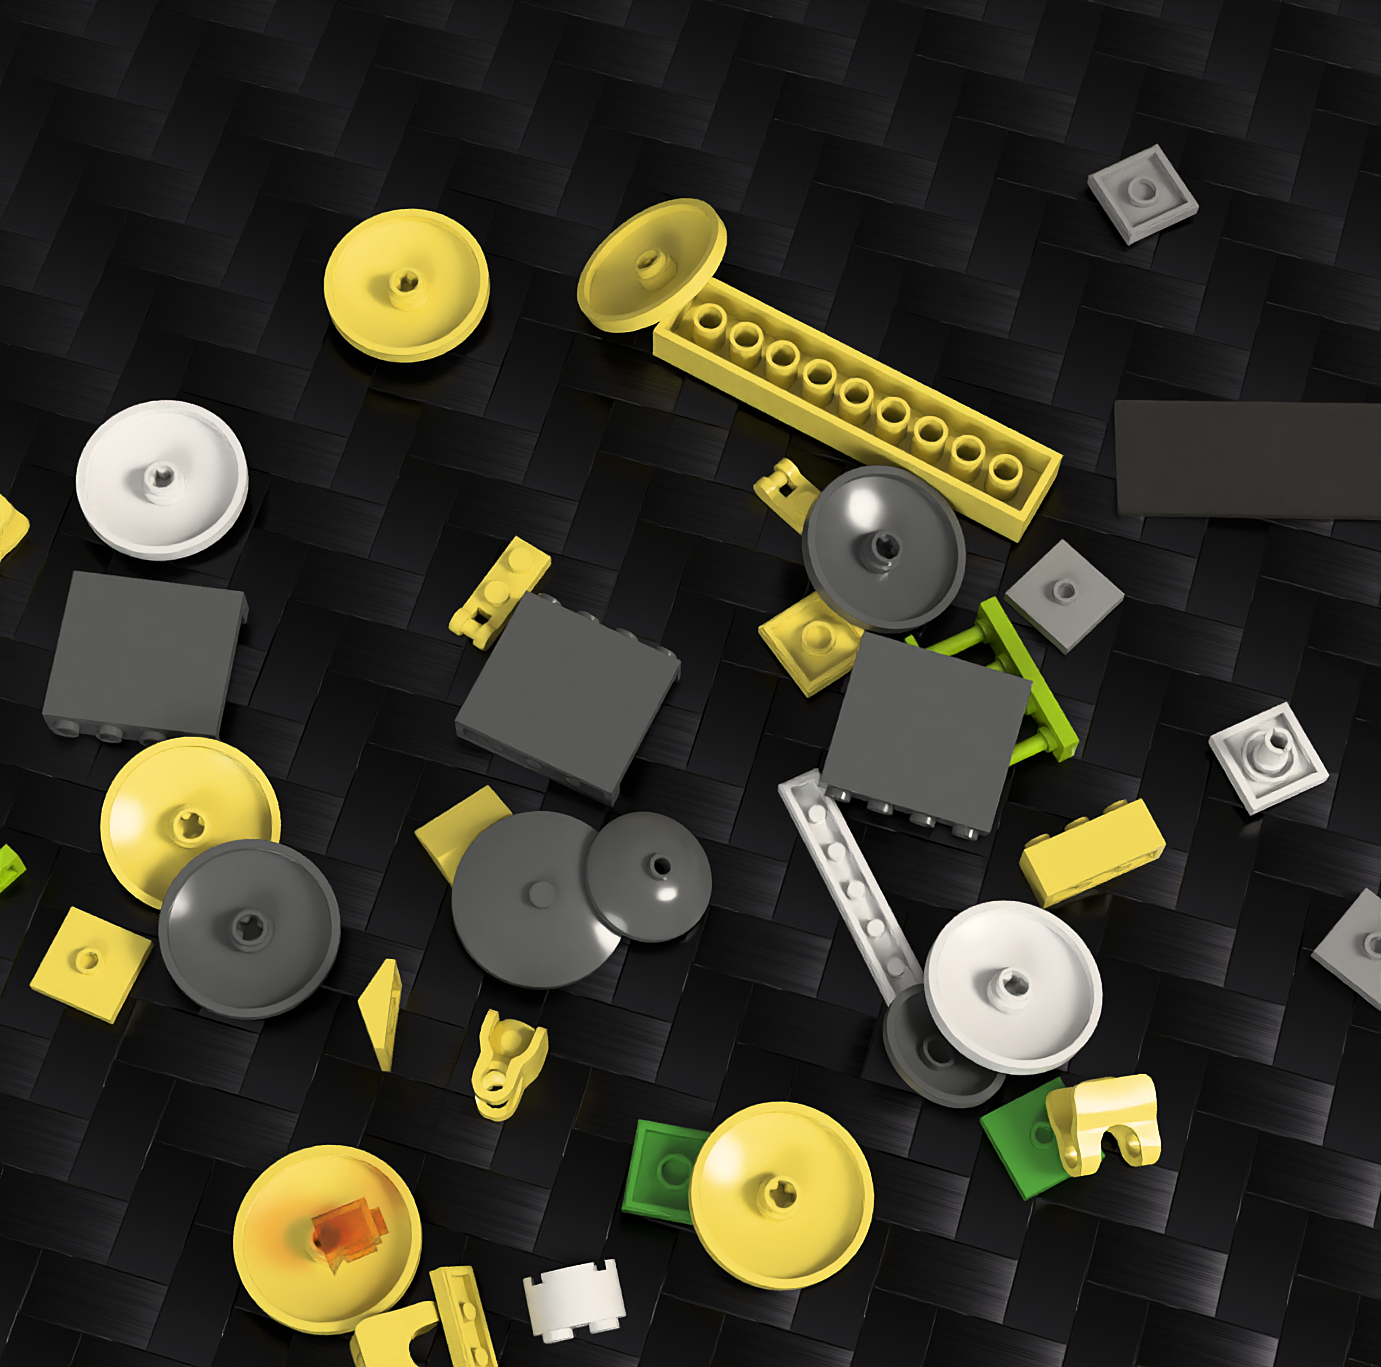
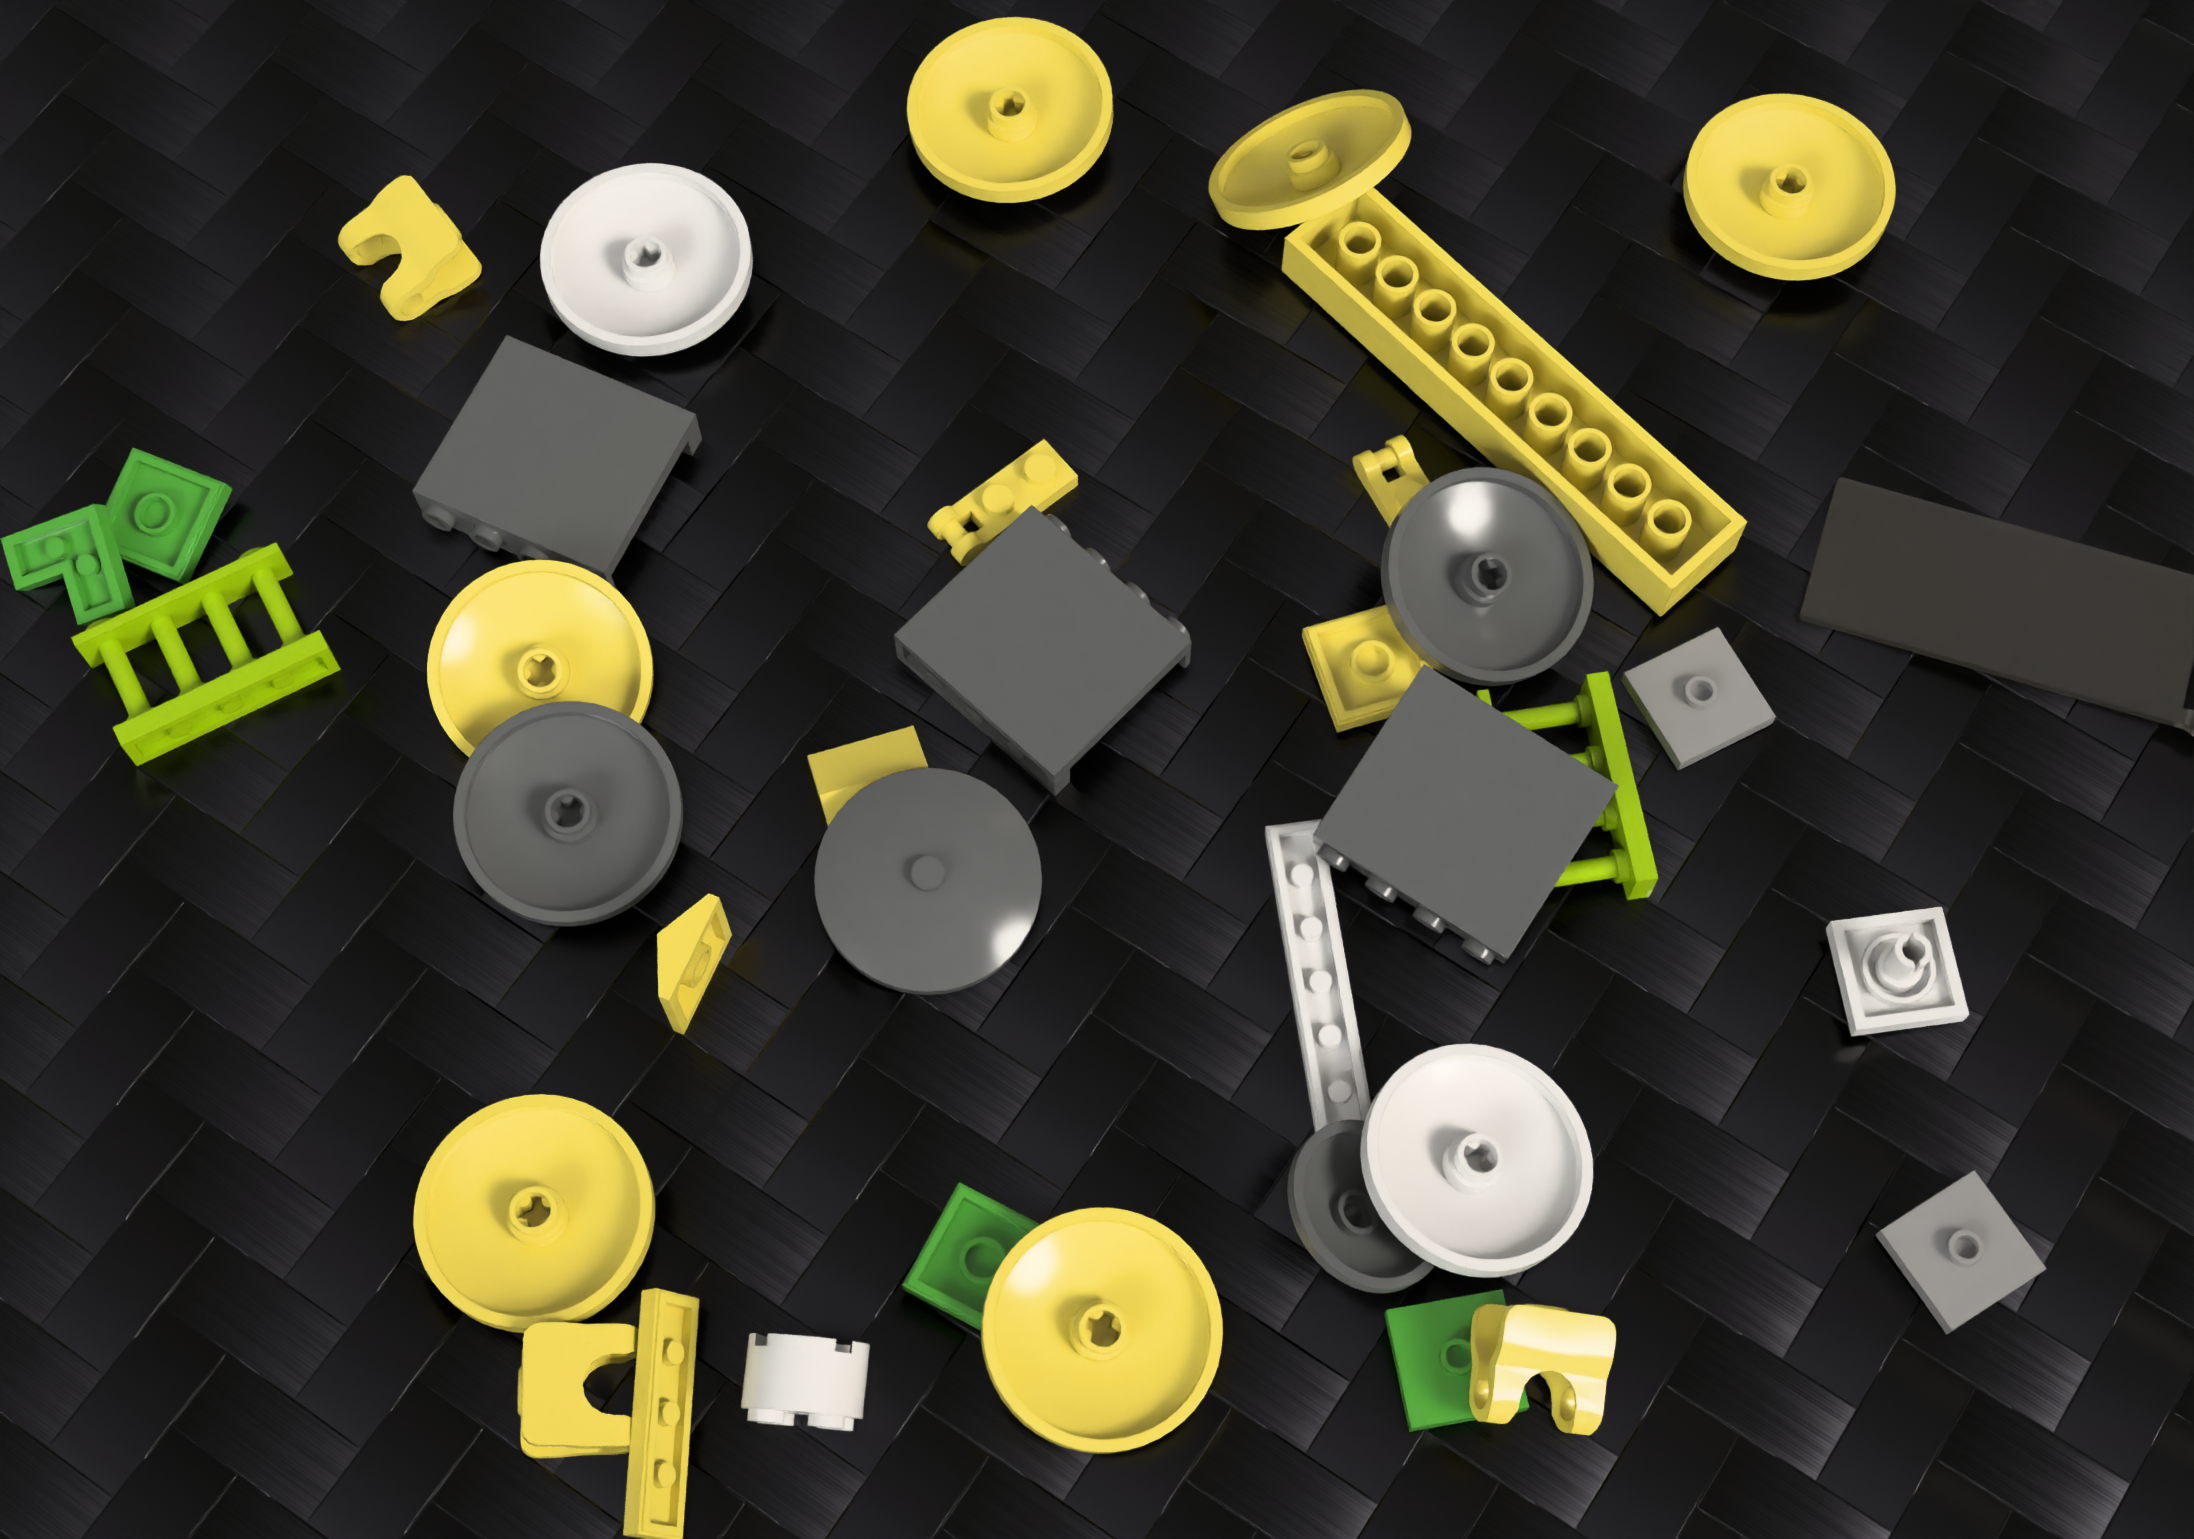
camera: 20 degrees right, 0 degrees up
light yellow plate [30,906,154,1025] -> none
clear orange window [311,1197,389,1276] -> none
light yellow piece [471,1009,549,1122] -> none
dark grey dish [584,812,712,943] -> none
light yellow brick [1018,798,1166,909] -> none
light grey plate [1087,144,1199,245] -> none
none -> light yellow dish [1683,94,1896,280]

